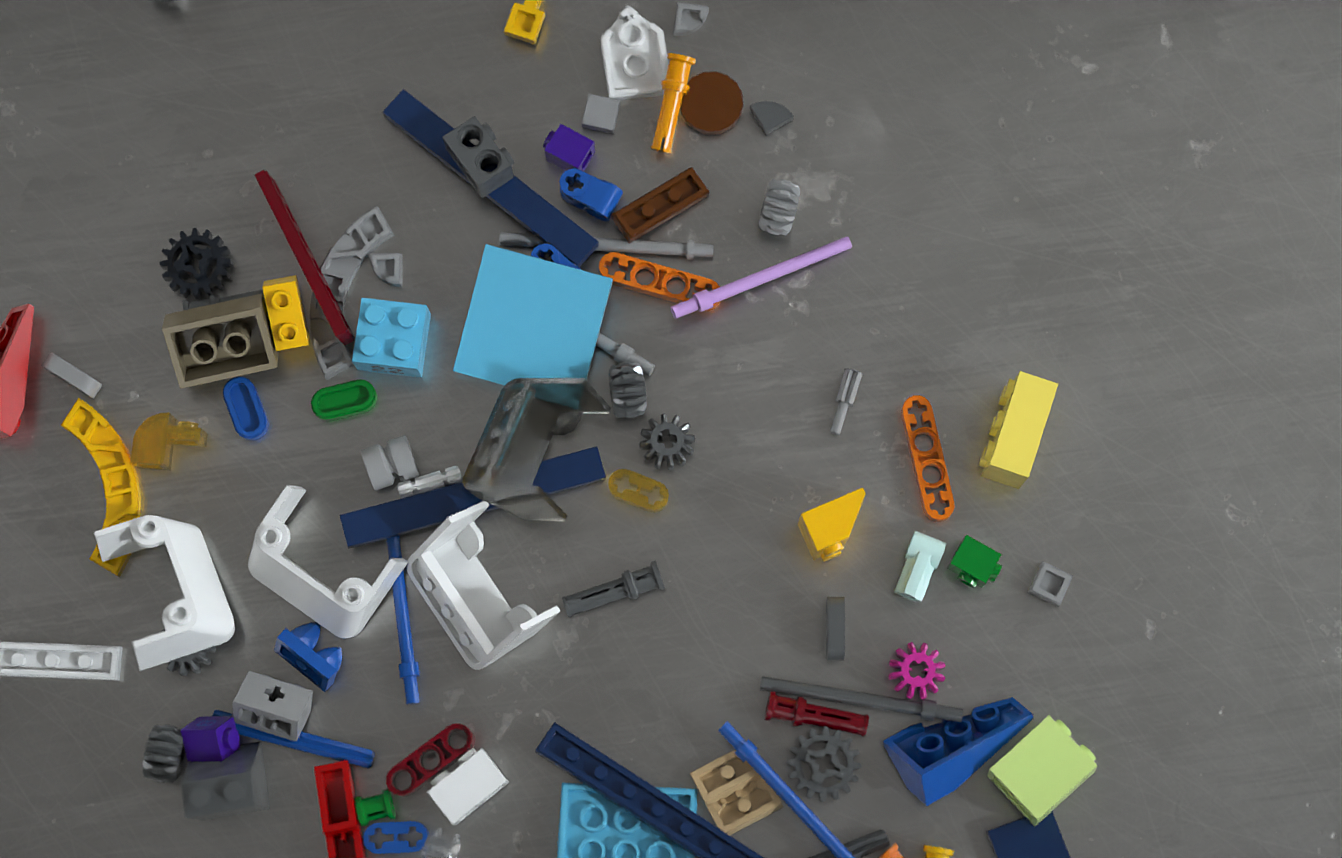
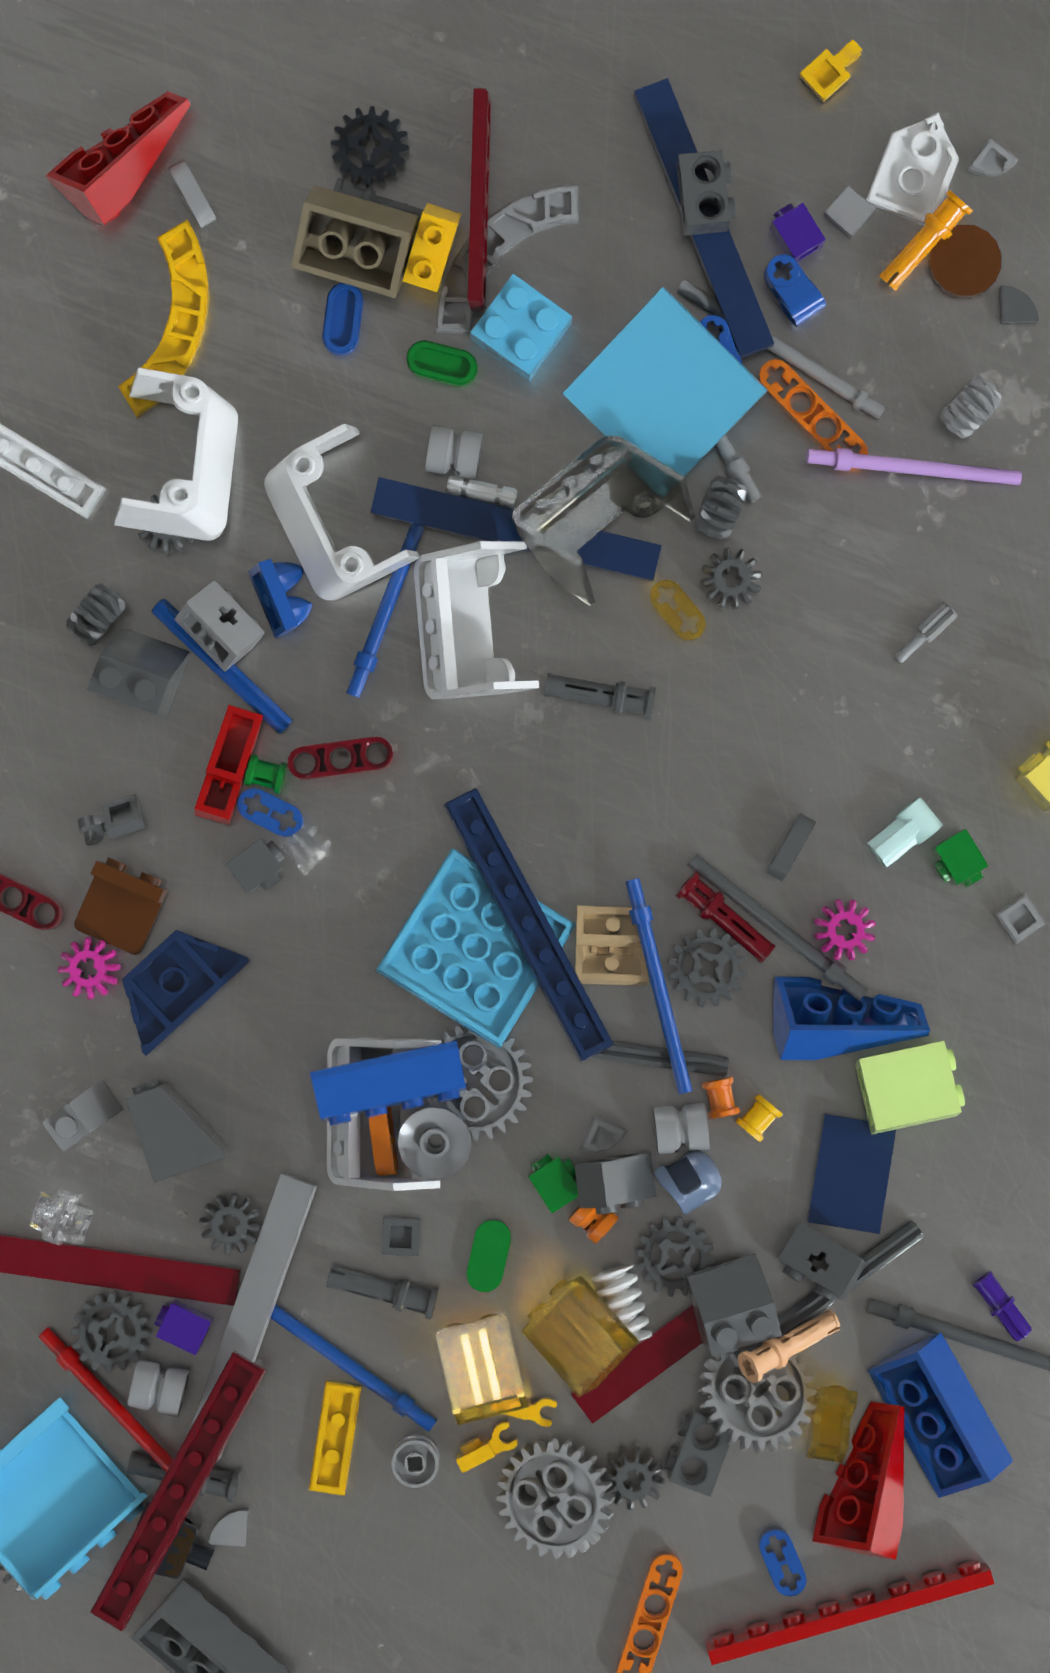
camera: 25 degrees right, 10 degrees up
clear yellow brick [130,412,208,471] -> none
dark purple brick [181,716,240,762] -> none
light grey tile [369,253,402,287] -> none
white brick [428,748,509,825] -> none
reddish brown tile [611,167,710,244] -> none
yellow slope [797,487,866,562] -> none
orange beam [901,395,954,522] -> none

